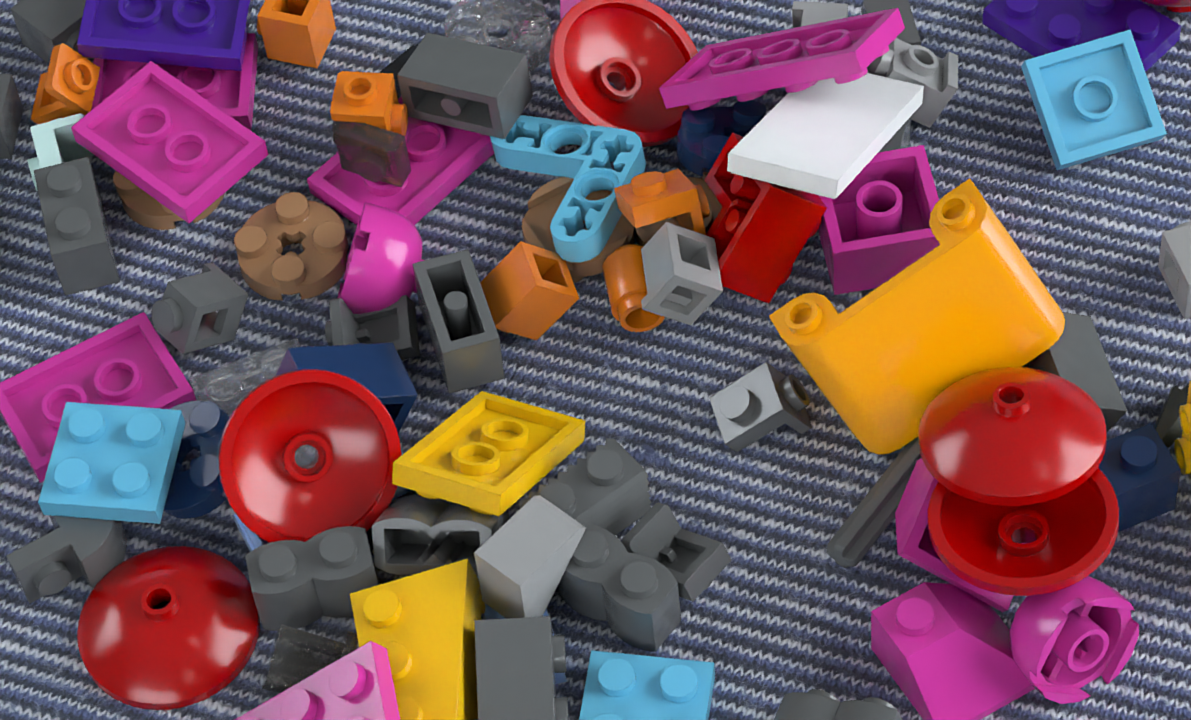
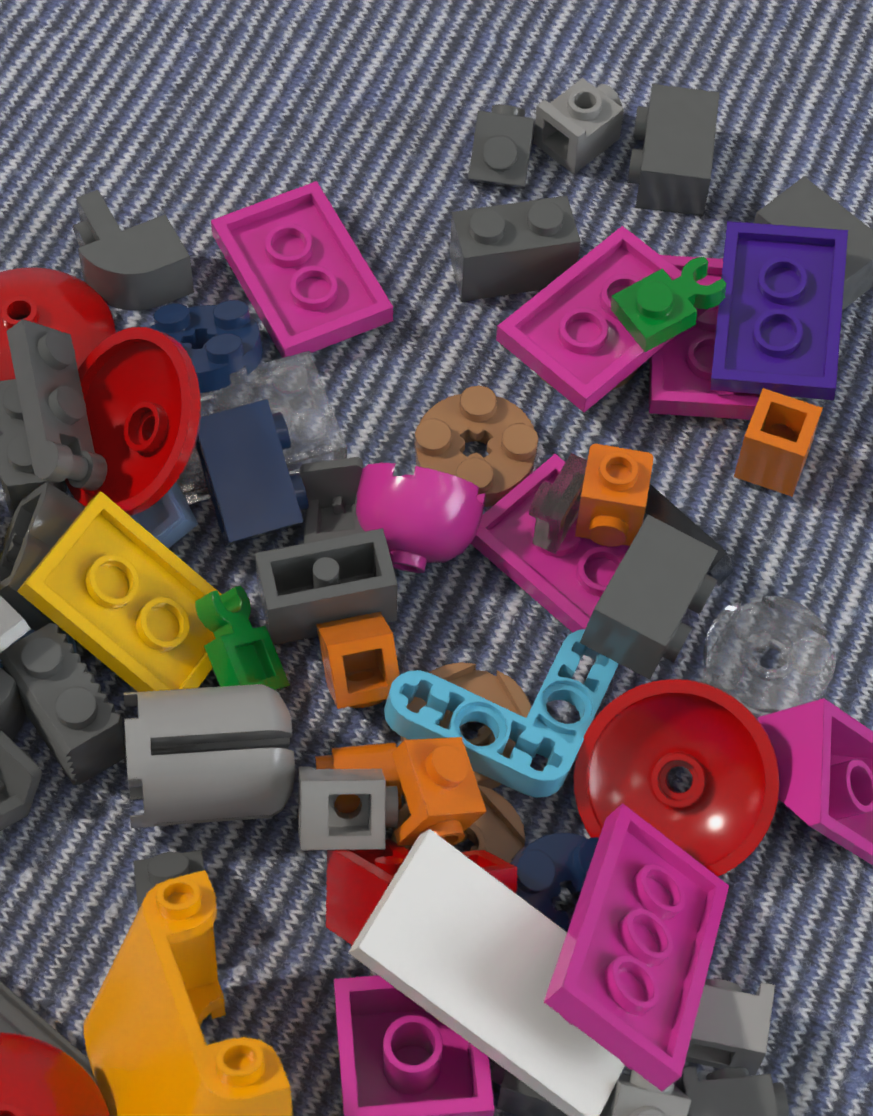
camera: 85 degrees right, 5 degrees up
light aqua bracket [27,113,94,191] -> none
orange bracket [30,43,100,124] -> none
medium azure plate [38,402,186,524] -> none
dark grey brick [151,262,248,354] -> none
none -> dark grey plate [7,319,107,492]
none -> light grey cylinder [123,684,295,828]
none -> green plate [195,586,290,692]
none -> green plate [611,257,727,352]

